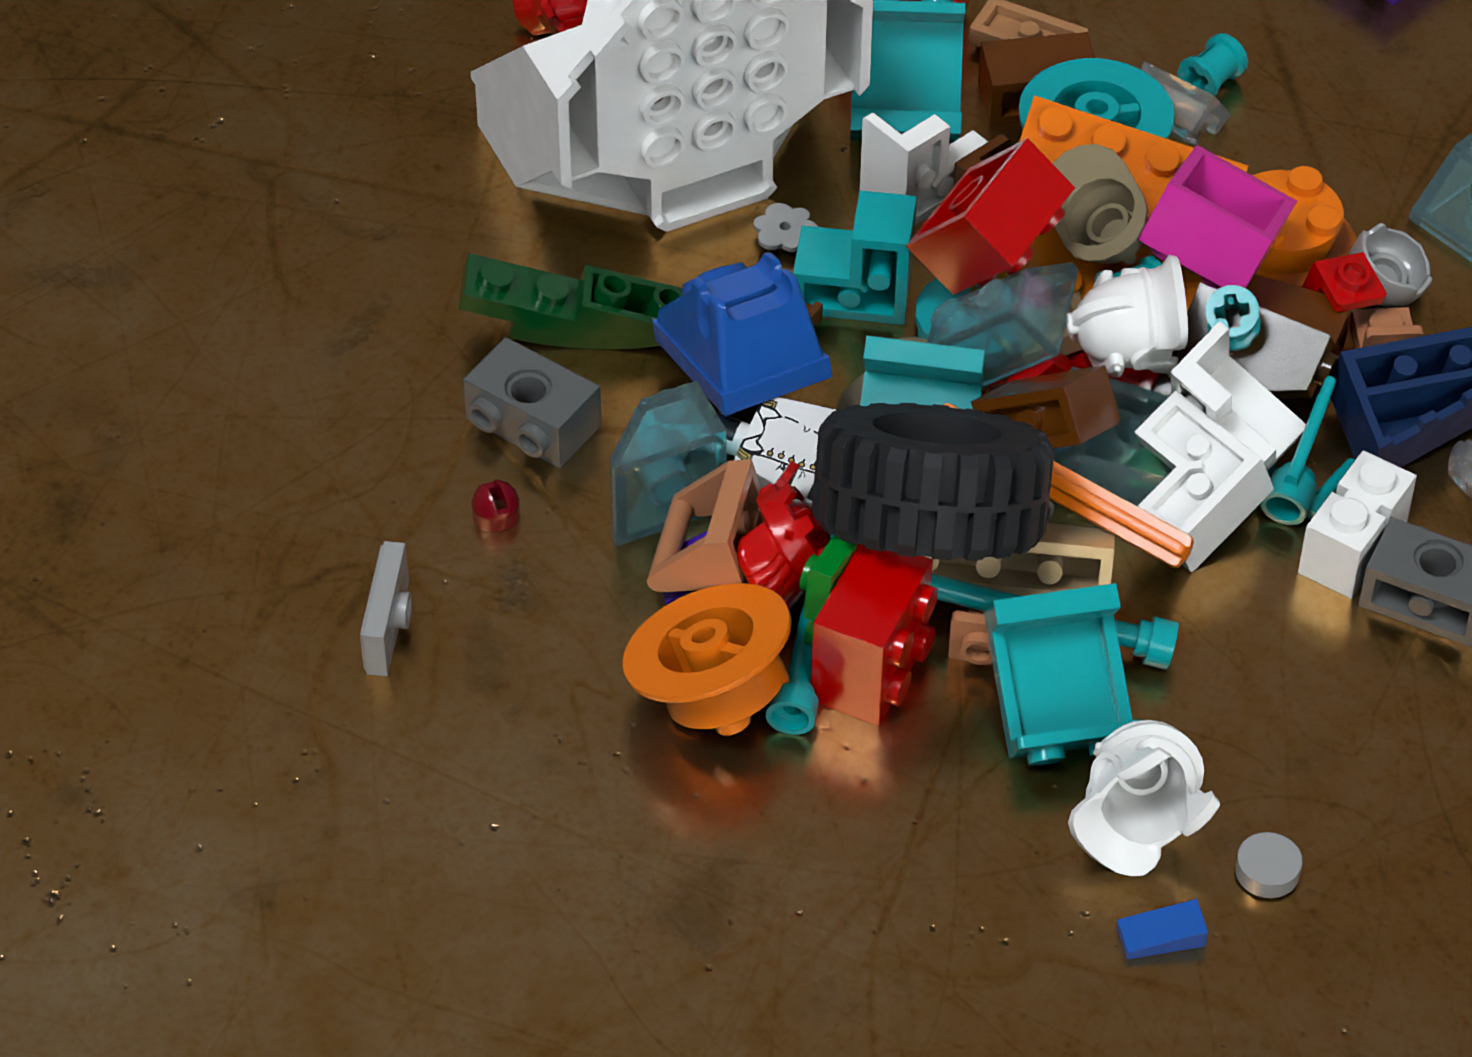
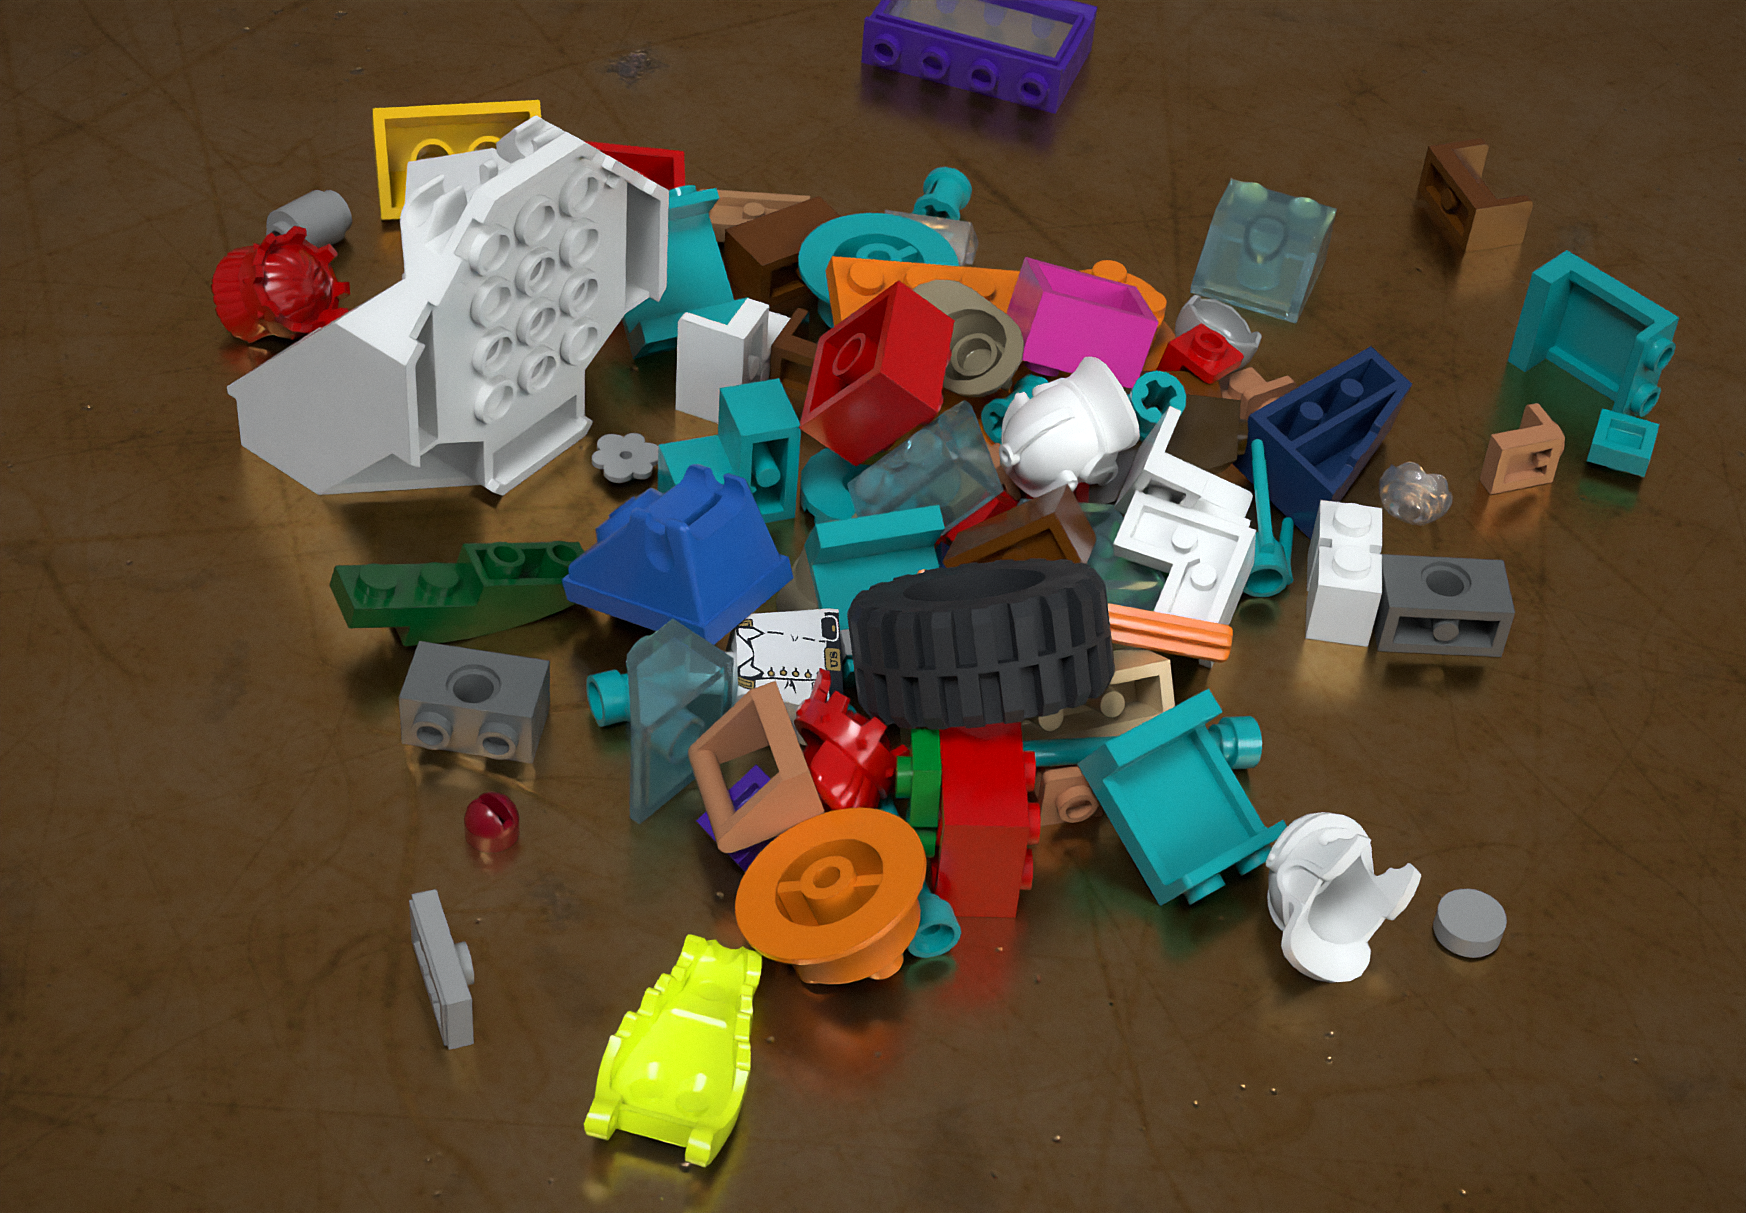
camera: 30 degrees left, 5 degrees down
blue piece [1116,899,1208,960] -> none
none -> neon yellow animal [584,934,762,1167]

